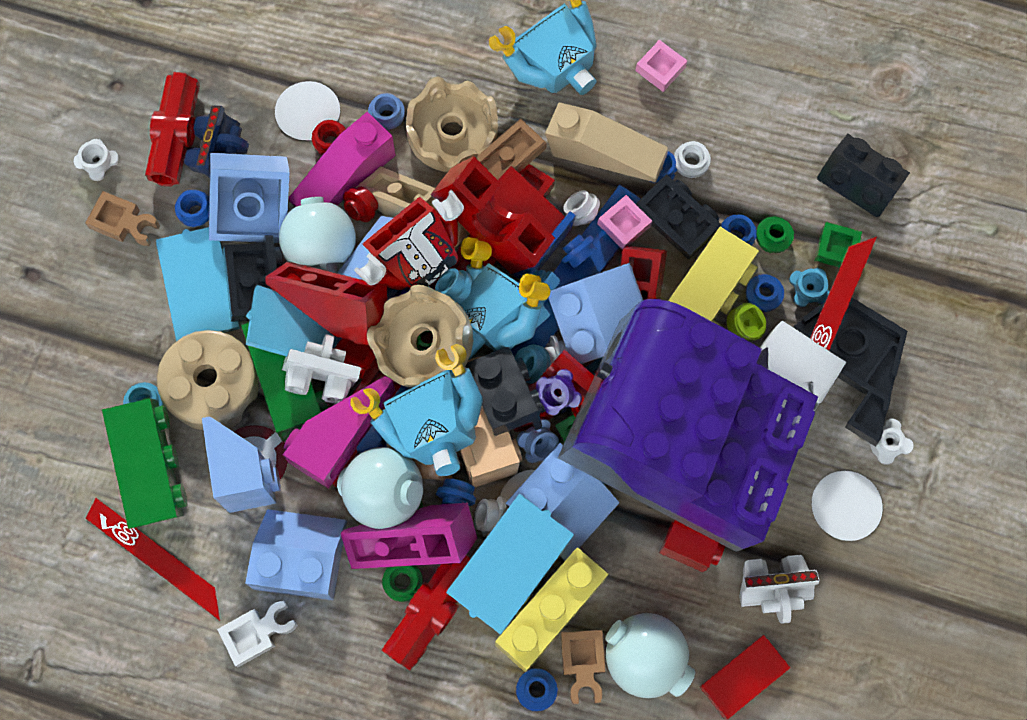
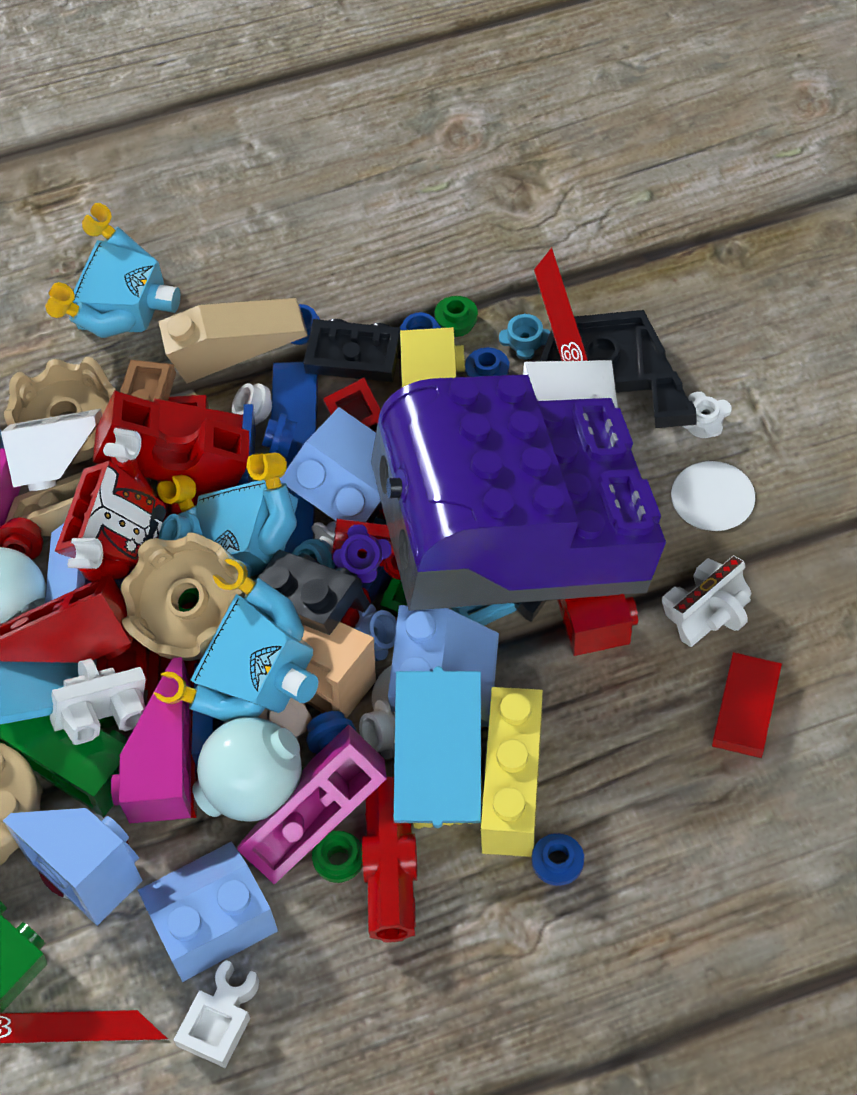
camera: 30 degrees left, 15 degrees down
medium nougat plate [561,630,606,705] -> none
bright pink plate [597,195,652,250] -> none
light aqua brick [605,613,695,698] -> none
bright pink plate [635,40,687,92] -> none
white plate [674,141,711,178] -> none
green plate [814,222,862,268] -> none
black bracket [817,133,910,218] -> none
none -> white slope [1,409,102,491]

